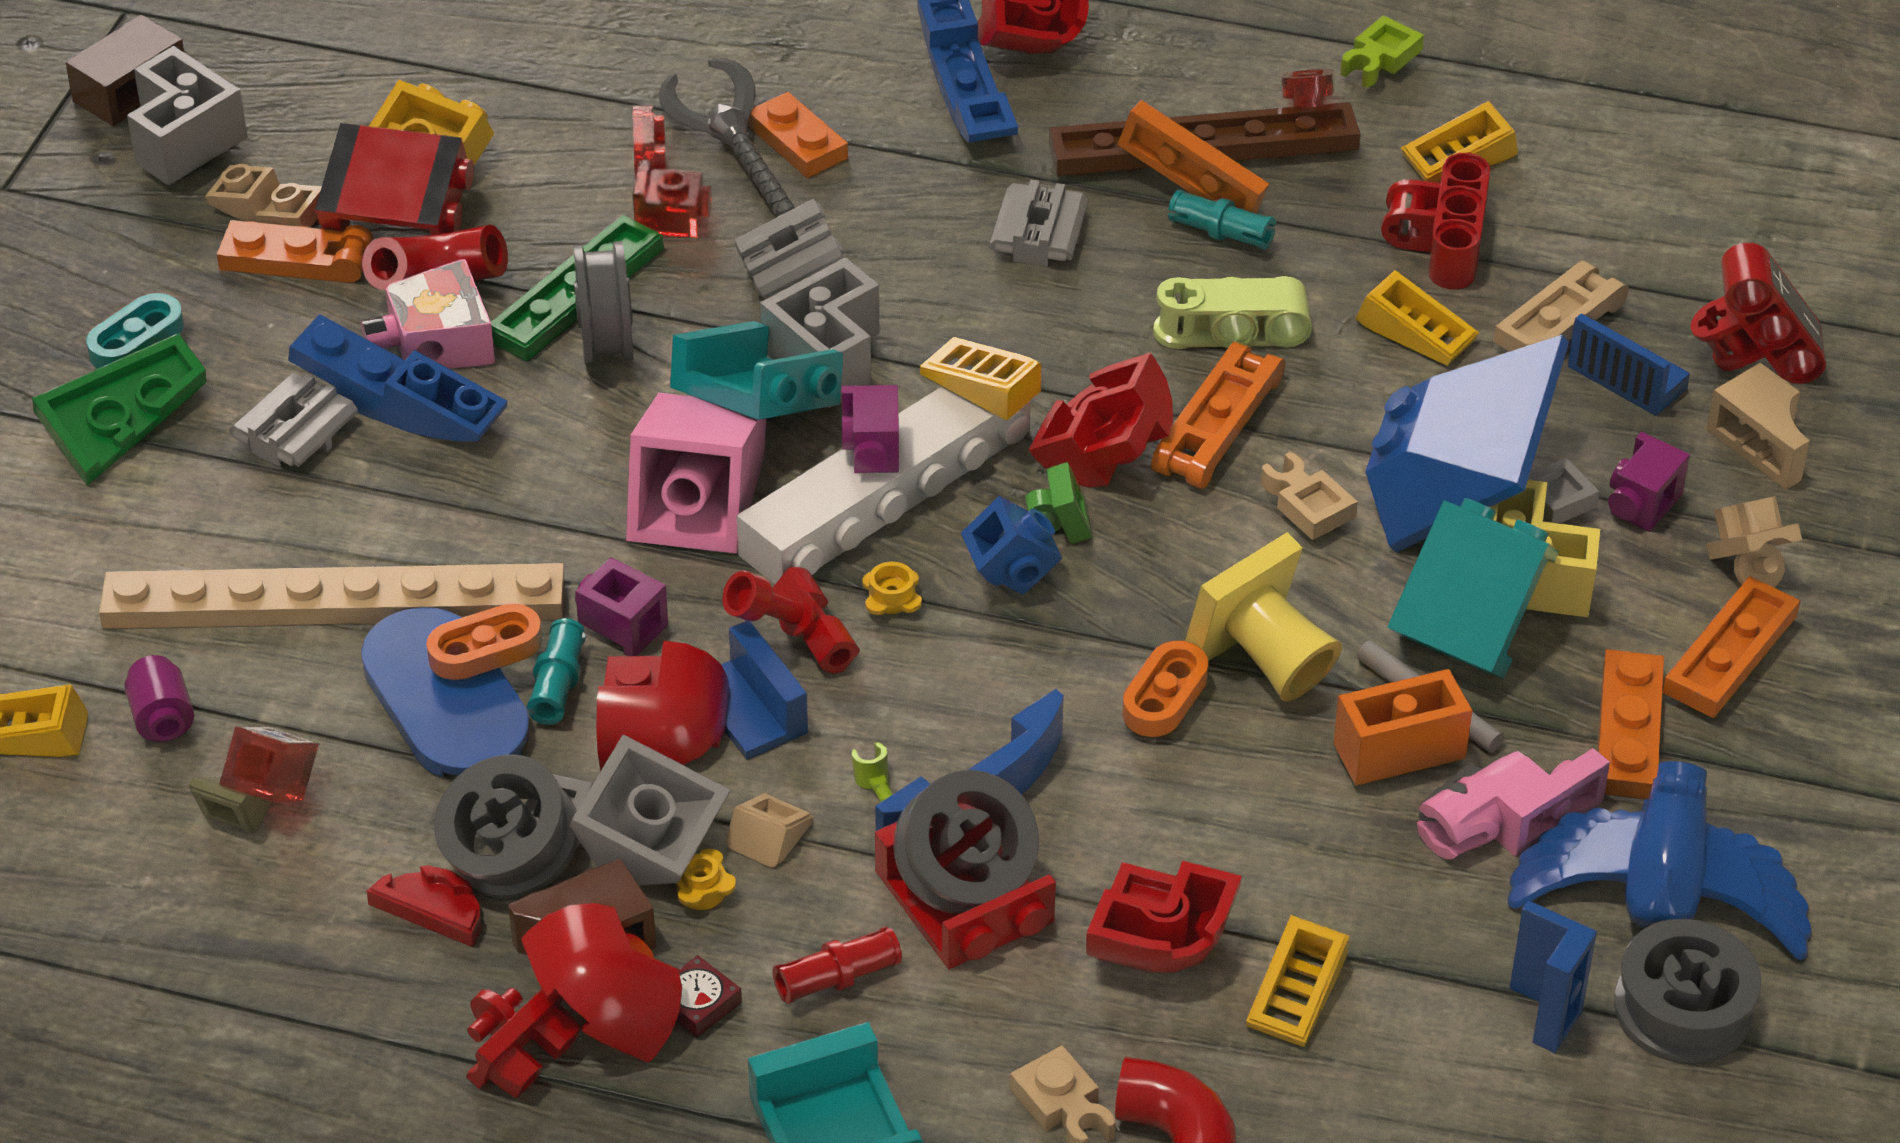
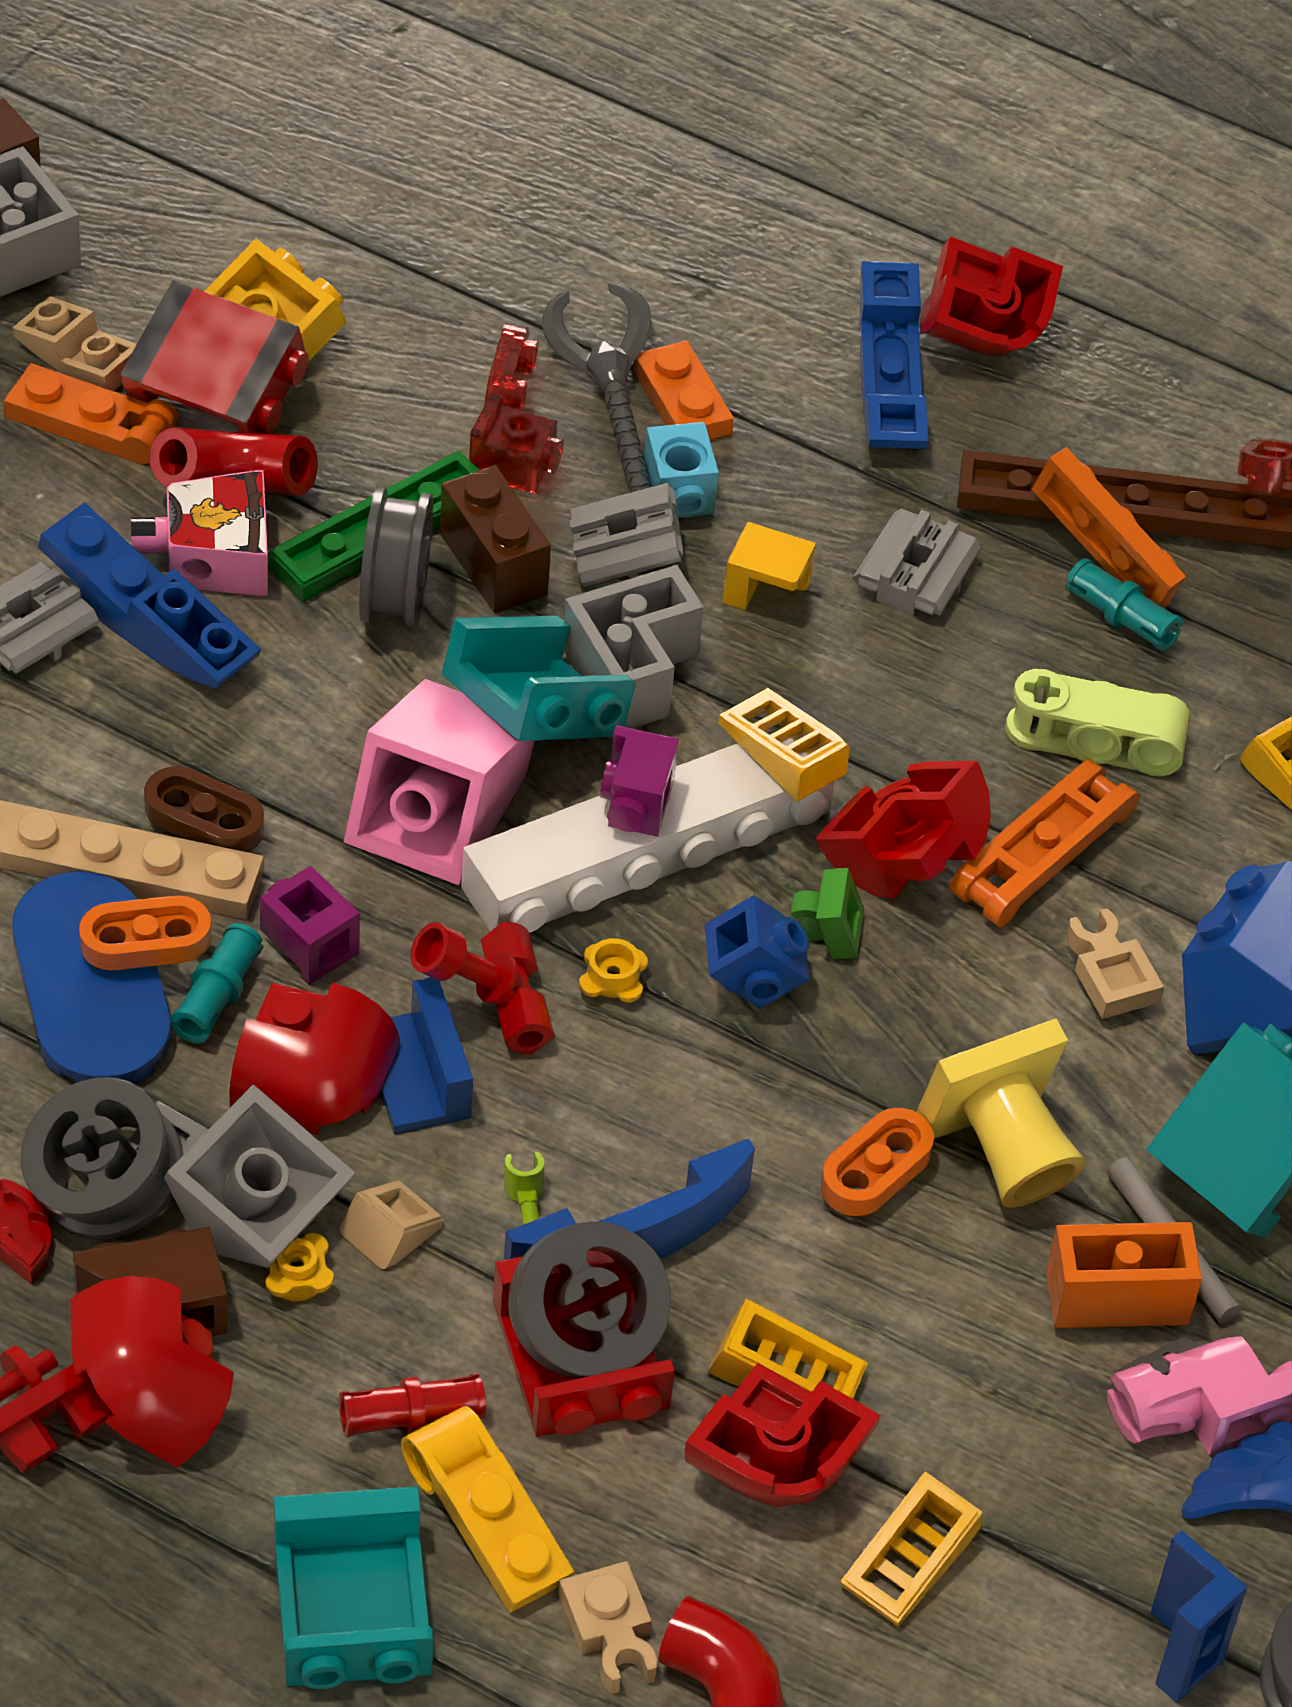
camera: 10 degrees right, 5 degrees up
tile [676,955,742,1038] -> none
none -> reddish brown plate [144,766,264,852]
none -> yellow plate [401,1406,575,1614]
none -> reddish brown brick [440,465,551,614]
none -> medium azure brick [644,422,719,518]
none -> yellow slope [707,1298,868,1399]
none -> yellow panel [723,522,816,610]

